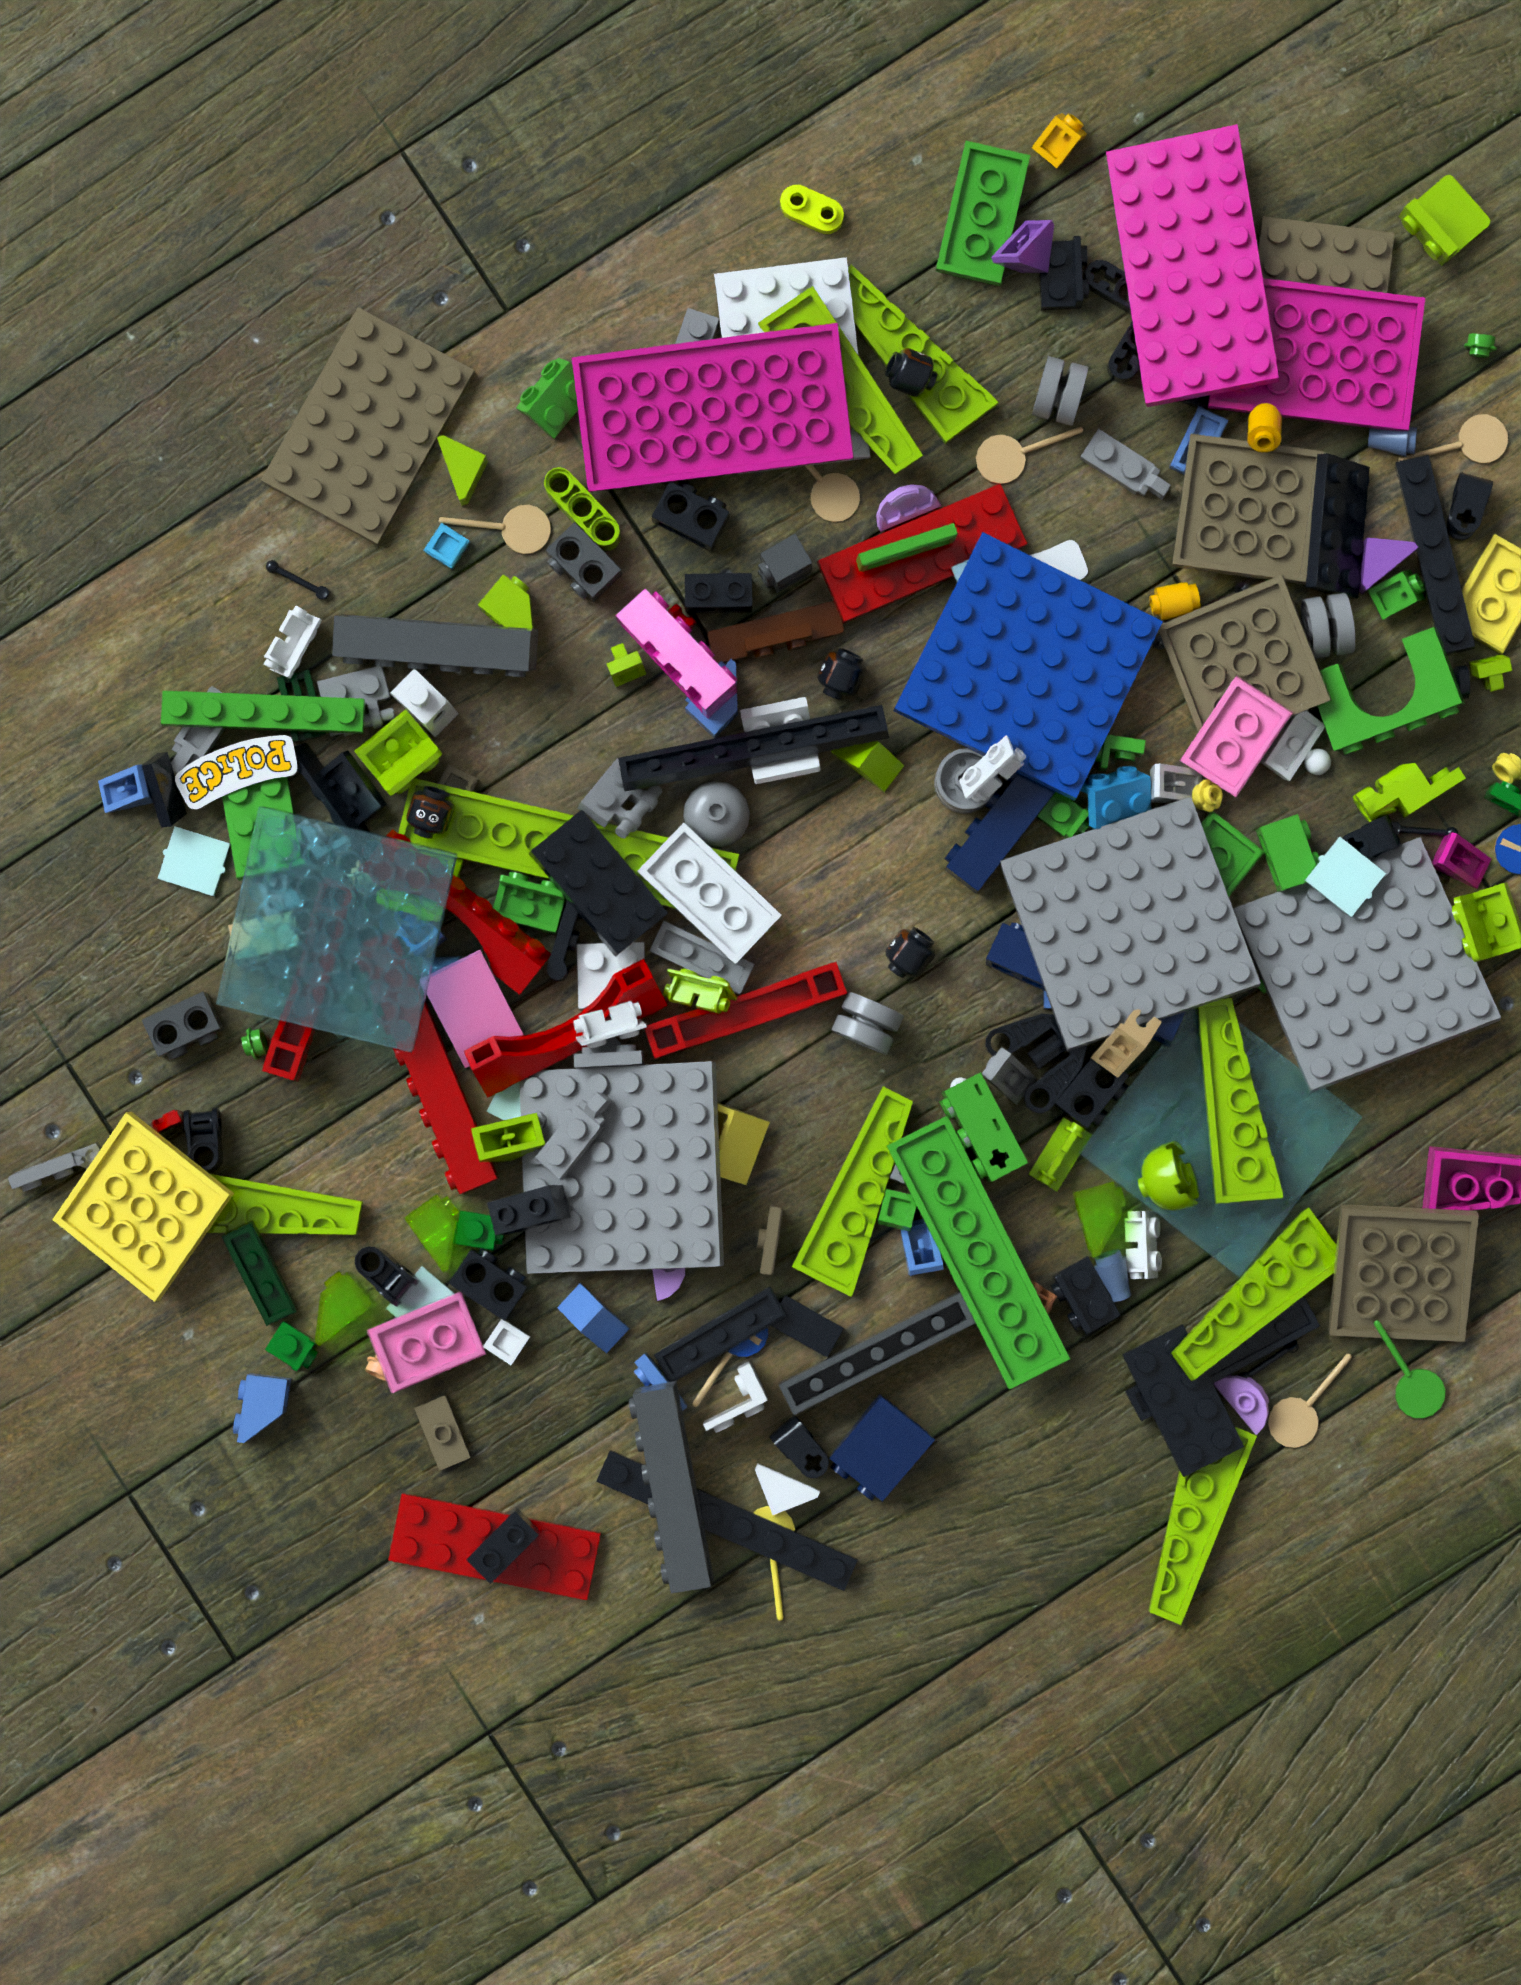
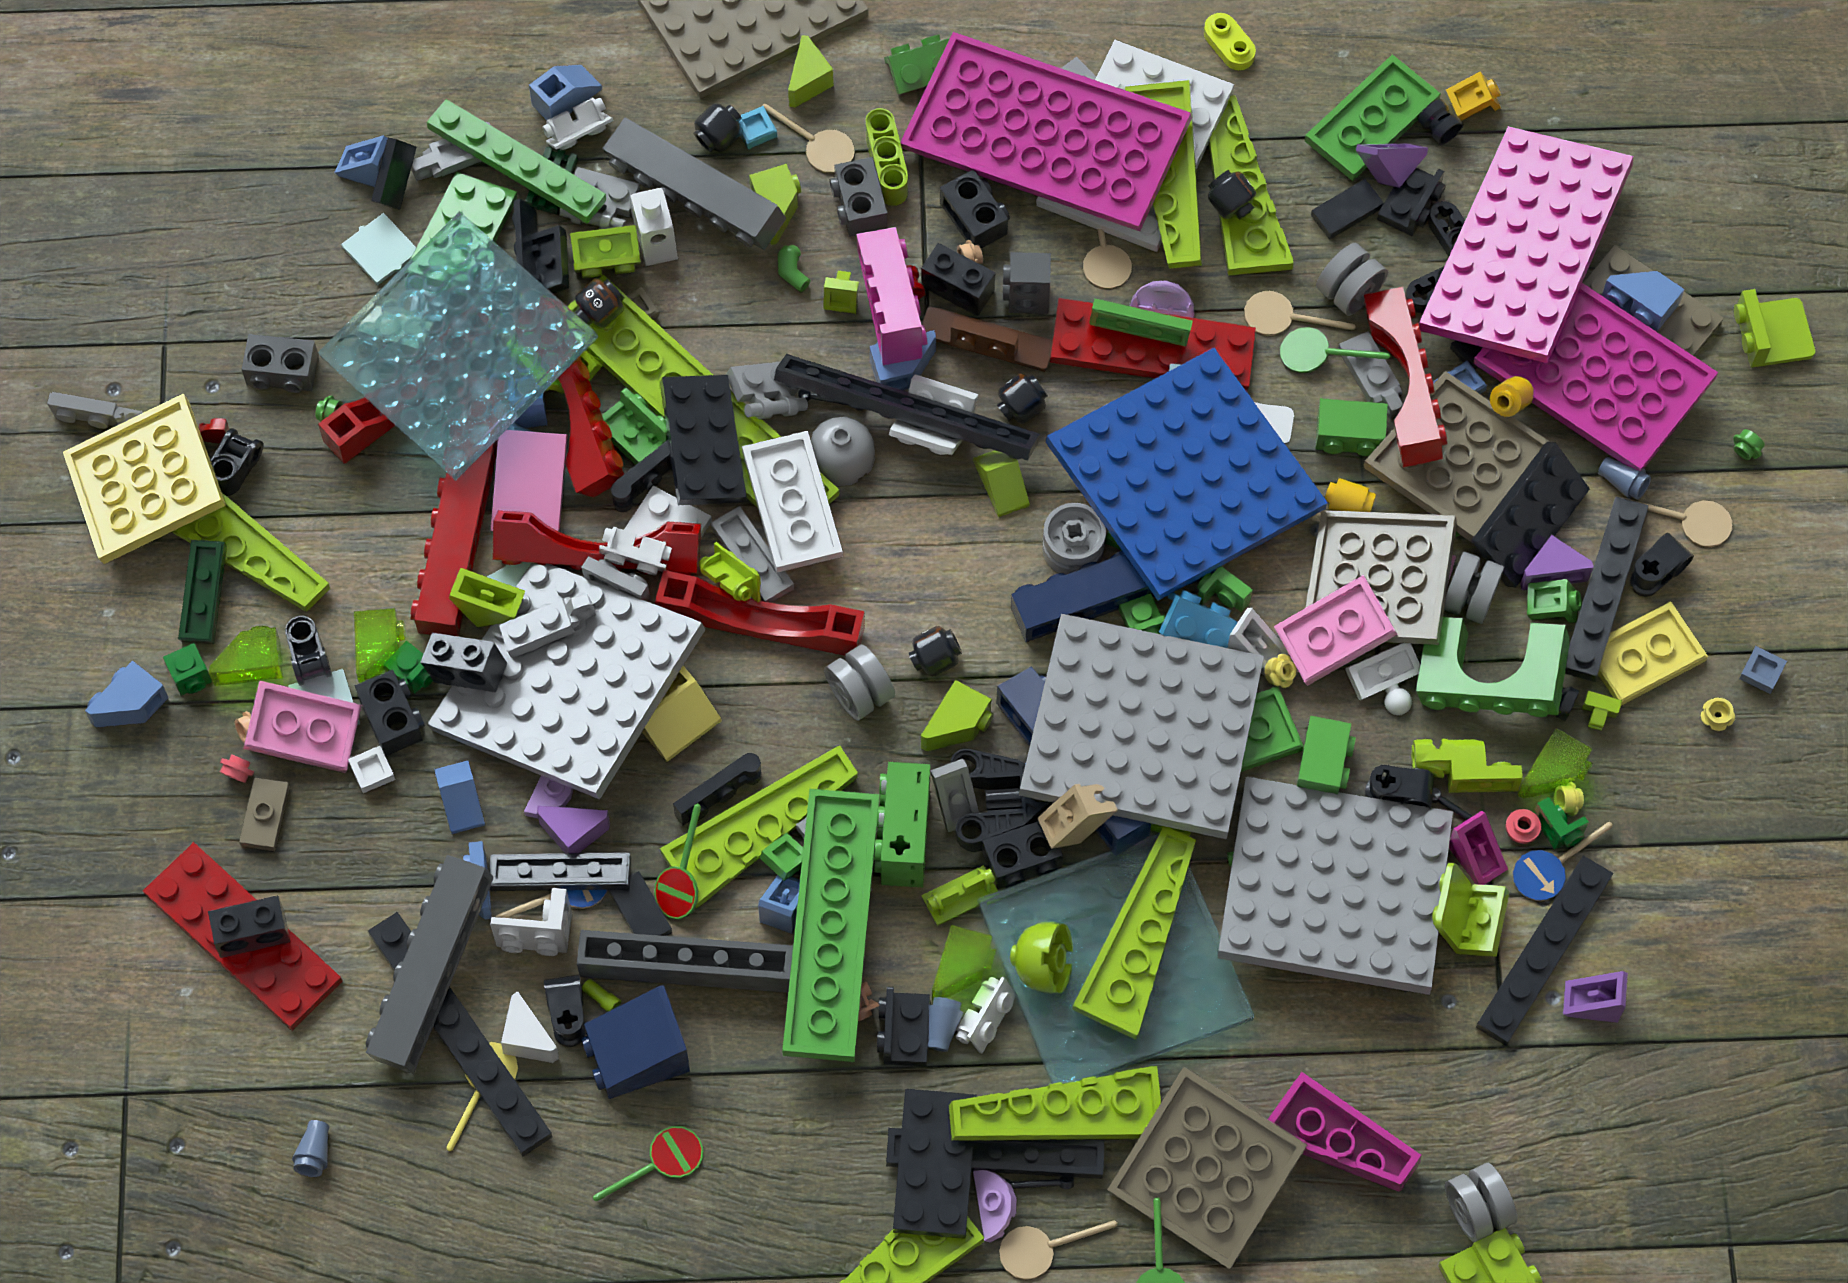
camera: 30 degrees right, 20 degrees down
sticker [175,735,298,809] -> none
black hinge [266,560,329,600] -> none
dark tan plate [757,1206,783,1275] -> none
white hinge [959,735,1026,803] -> none
light aqua piece [1304,837,1386,917] -> none
none -> coral plate [220,754,254,783]
none -> sand blue cone [292,1120,330,1177]
none -> medium blue slope [529,65,602,120]
none -> medium lavender slope [537,806,610,853]
none -> lime piece [582,979,622,1012]
none -> piece [593,1126,703,1201]
none -> piece [654,804,701,919]
none -> black plate [673,753,762,826]
none -> black head [693,104,742,152]
none -> bright green arm [778,245,811,292]
none -> lime slope [921,680,994,751]
none -> light nougat plate [957,240,983,264]
none -> piece [1280,327,1390,373]
none -> black tile [1311,179,1384,240]
none -> bright green brick [1315,398,1388,456]
none -> arch [1364,287,1448,467]
none -> black wheel [1418,99,1464,145]
none -> coral plate [1505,809,1541,844]
none -> clear neon green slope [1518,728,1593,799]
none -> medium blue slope [1602,271,1684,332]

